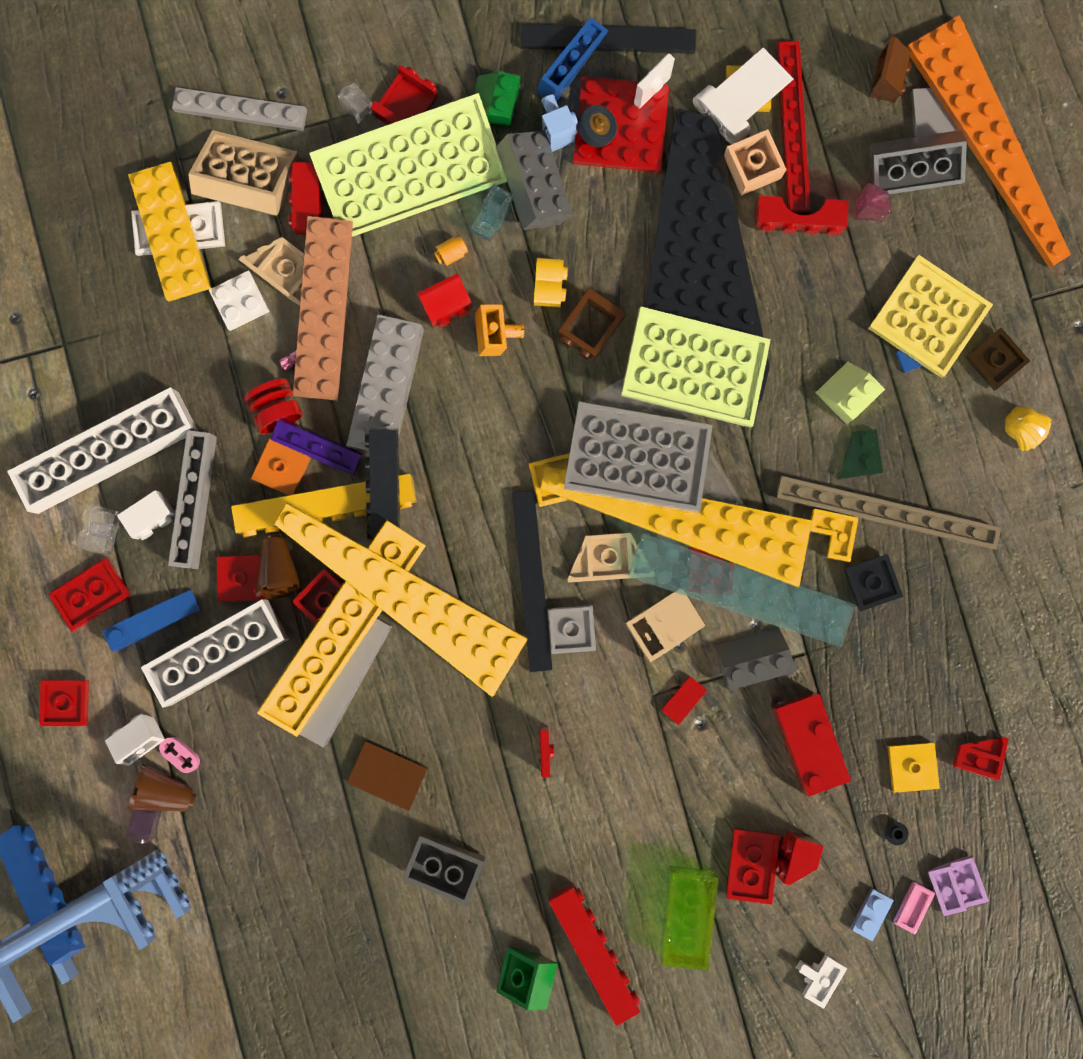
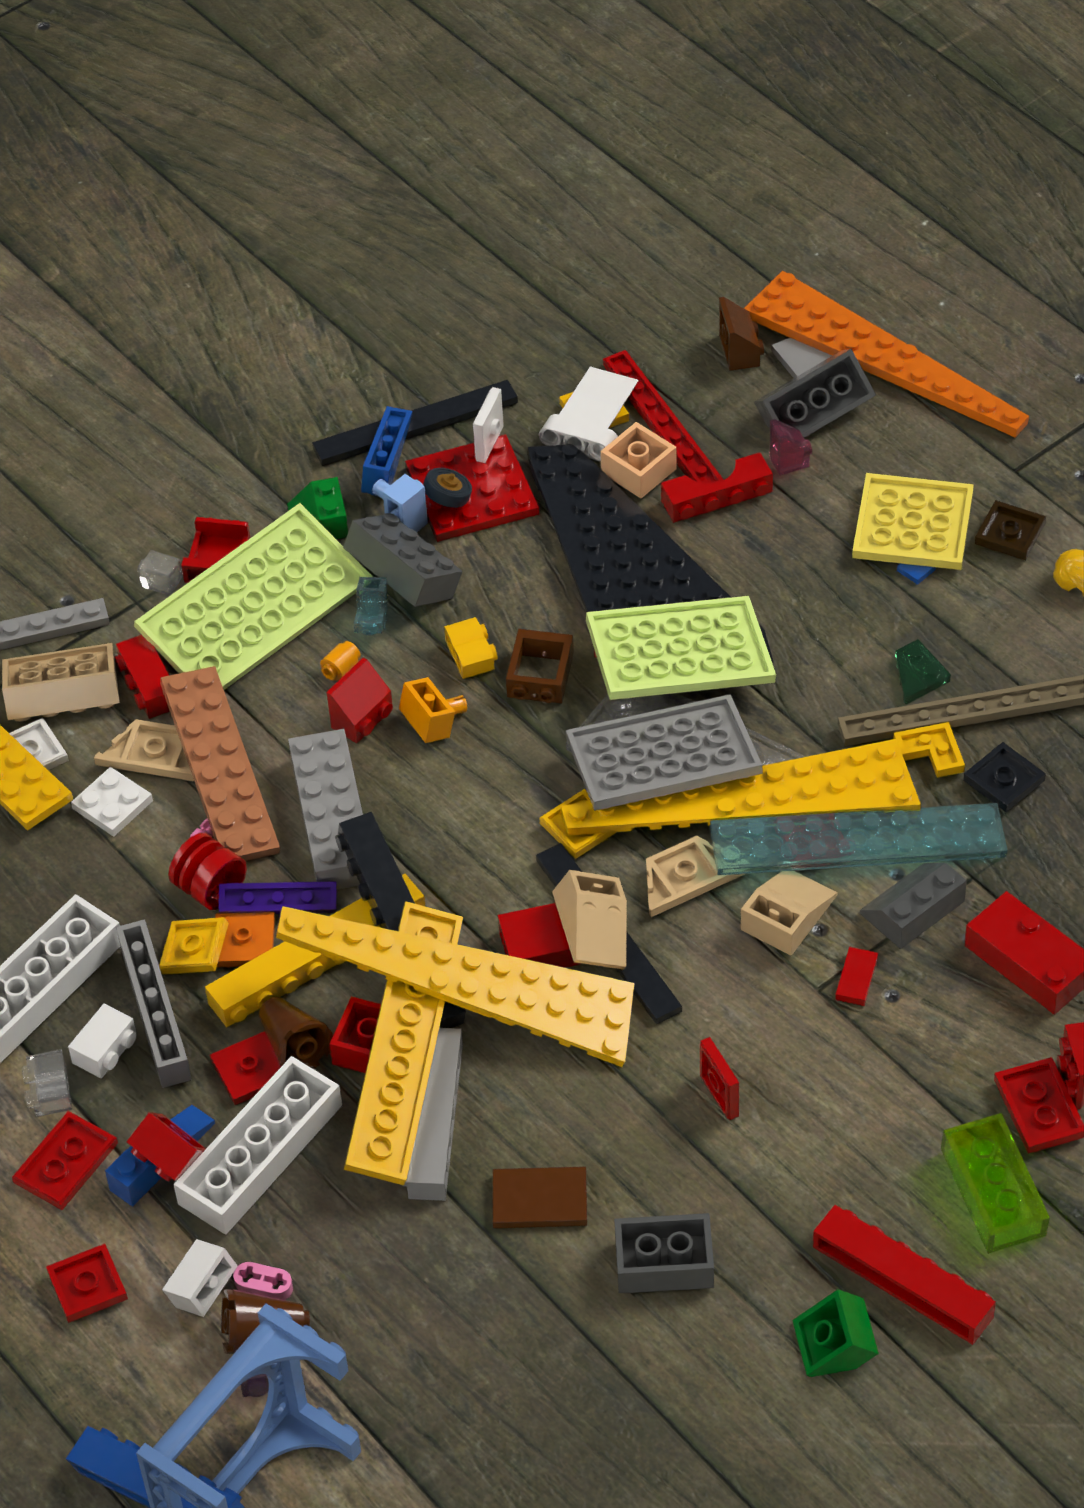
camera: 20 degrees left, 35 degrees down
light grey plate [548,605,596,654] -> none
yellowish green slope [815,362,885,424] -> none
none -> red slope [127,1112,206,1182]
none -> yellow plate [159,917,229,975]
none -> red brick [498,903,581,968]
none -> tan slope [552,870,627,969]

